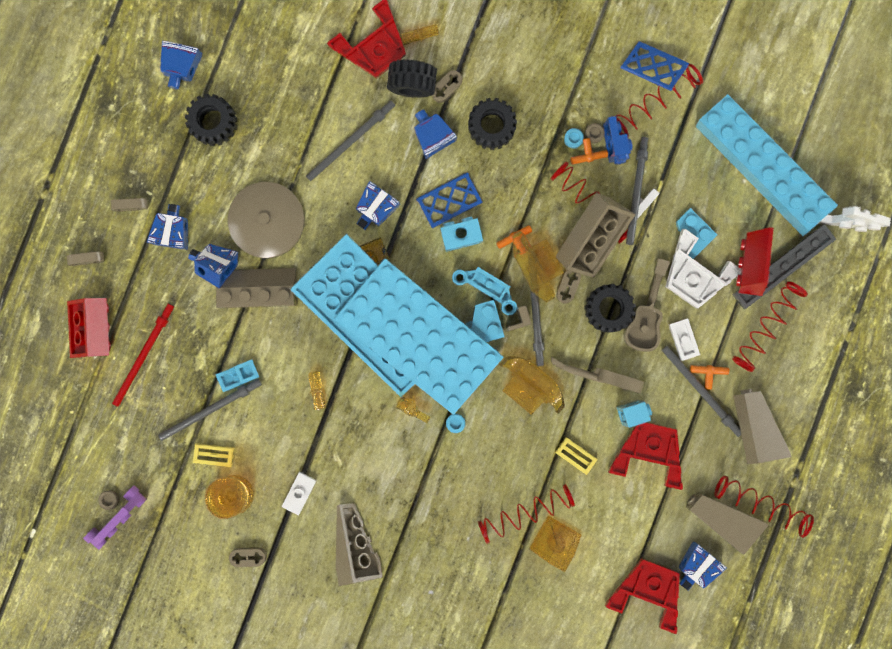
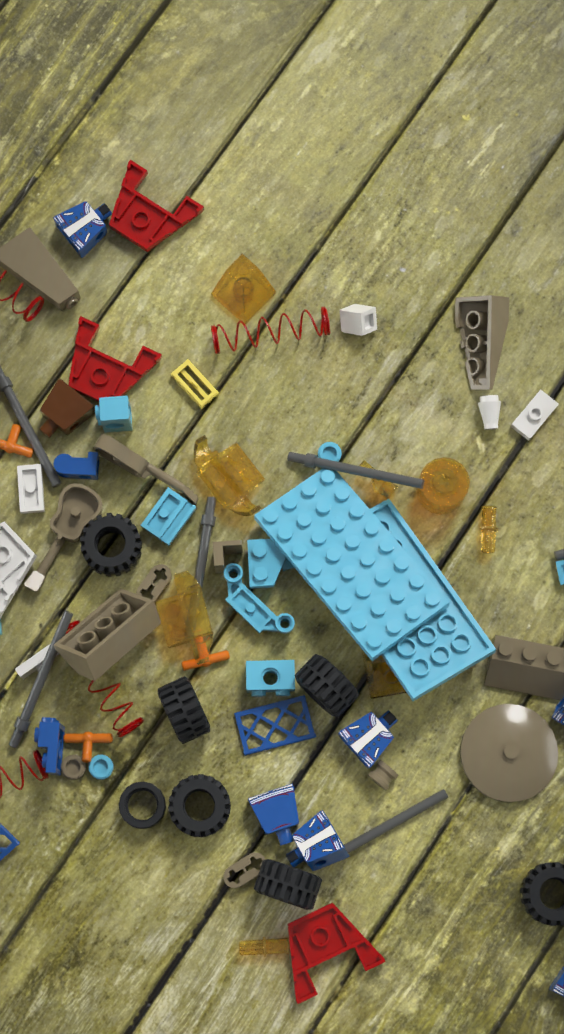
camera: 170 degrees left, 10 degrees down
none -> reddish brown torso [39,378,95,438]
none -> blue leg [53,452,100,480]
none -> black tyre [119,781,166,829]
none -> medium azure plate [140,487,197,546]
none -> black tyre [158,676,210,744]
none -> blue torso [286,810,350,871]
none -> dark grey bar [287,452,425,489]
none -> black tyre [294,654,359,718]
none -> white panel [339,304,377,336]
none -> dark tan wheel [368,760,399,791]
none -> clear yellow wheel [416,457,470,515]
none -> white cone [478,395,501,430]

